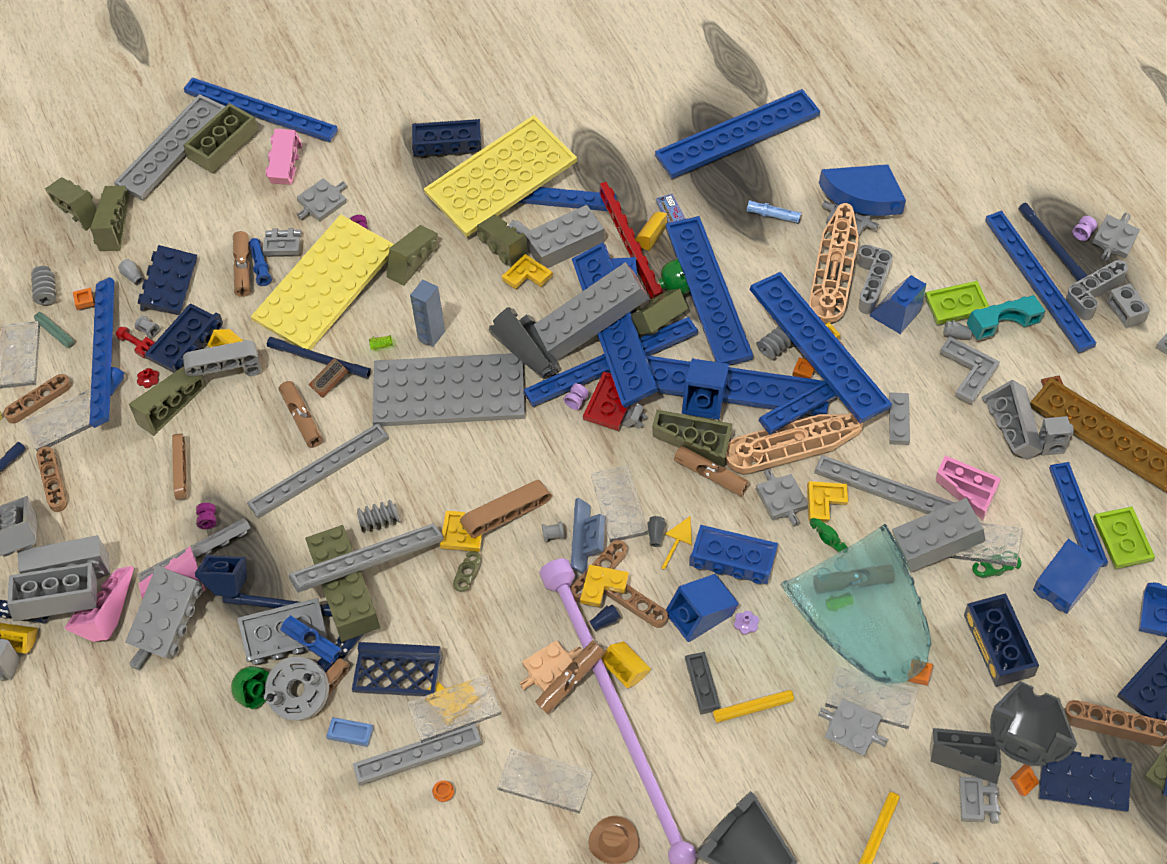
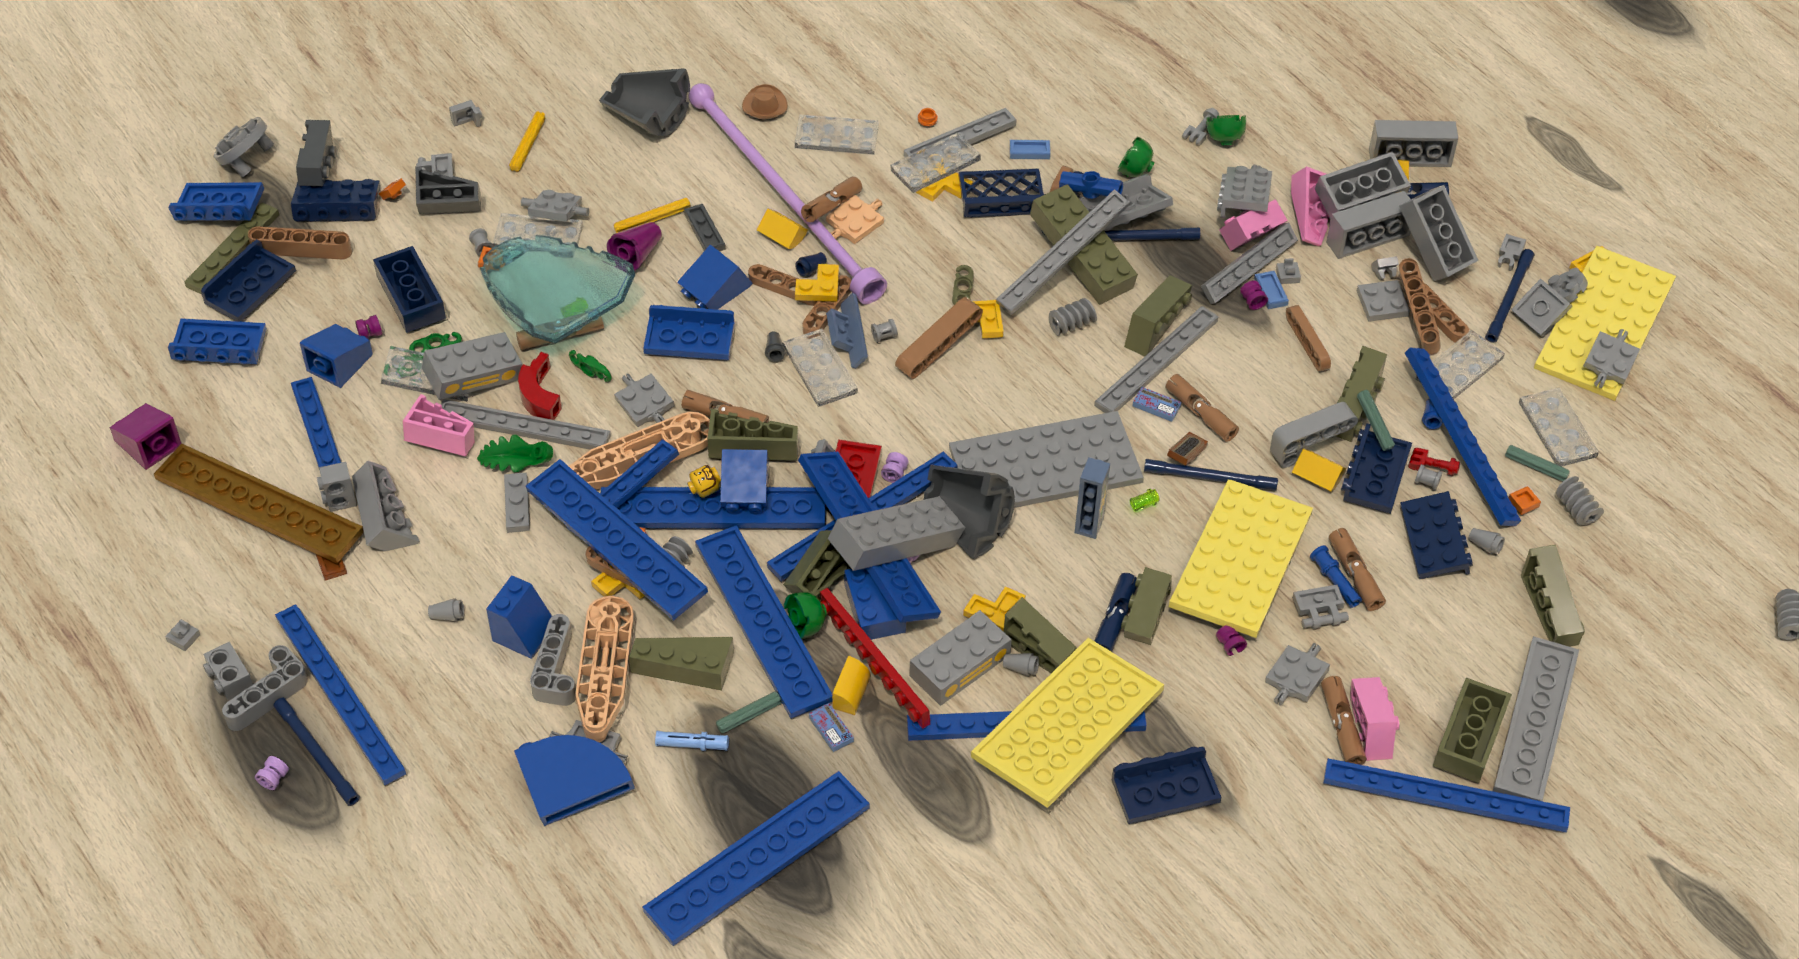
camera: 165 degrees right, 5 degrees down
medium nougat beam [3,374,71,424] -> none
olive wedge [45,177,97,231] -> none
red plant [137,368,159,388] -> none
dark blue slope [195,555,247,598] -> none
light grey piece [264,657,329,720] -> none
yellow piece [662,516,692,570] -> none
lavender plant [734,611,759,635] -> none
yellow plate [807,481,848,522] -> none
lime plate [924,281,989,325] -> none
light grey plate [940,337,1000,405] -> none
teal arch [966,295,1046,340] -> none
dark grey cone [990,681,1077,766] -> none
light grey plate [1092,213,1140,261] -> none
lime plate [1093,506,1155,569] -> none
none -> dark grey wedge [296,120,337,186]
none -> magenta wheel [355,315,382,339]
none -> green piece [409,332,462,356]
none -> light grey bush [469,228,493,256]
none -> green plant [477,435,553,472]
none -> red arch [518,352,562,420]
none -> magenta cone [607,222,662,272]
none -> olive wedge [629,637,734,691]
none -> yellow head [687,465,721,498]
none -> sand green axle [716,691,781,733]
none -> dark blue piece [1094,573,1137,652]
none -> olive wedge [1124,275,1192,356]
none -> medium blue tile [1133,387,1182,422]
none -> light grey hinge [1182,108,1219,146]
none -> green cylinder [1206,115,1246,145]
none -> medium blue tile [1254,271,1289,309]
none -> light grey tile [1276,258,1301,284]
none -> medium nougat piece [1321,676,1367,765]
none -> light grey plate [1356,280,1410,322]
none -> sand green axle [1357,390,1395,451]
none -> light grey tile [1371,256,1399,280]
none -> medium nougat beam [1399,258,1441,355]

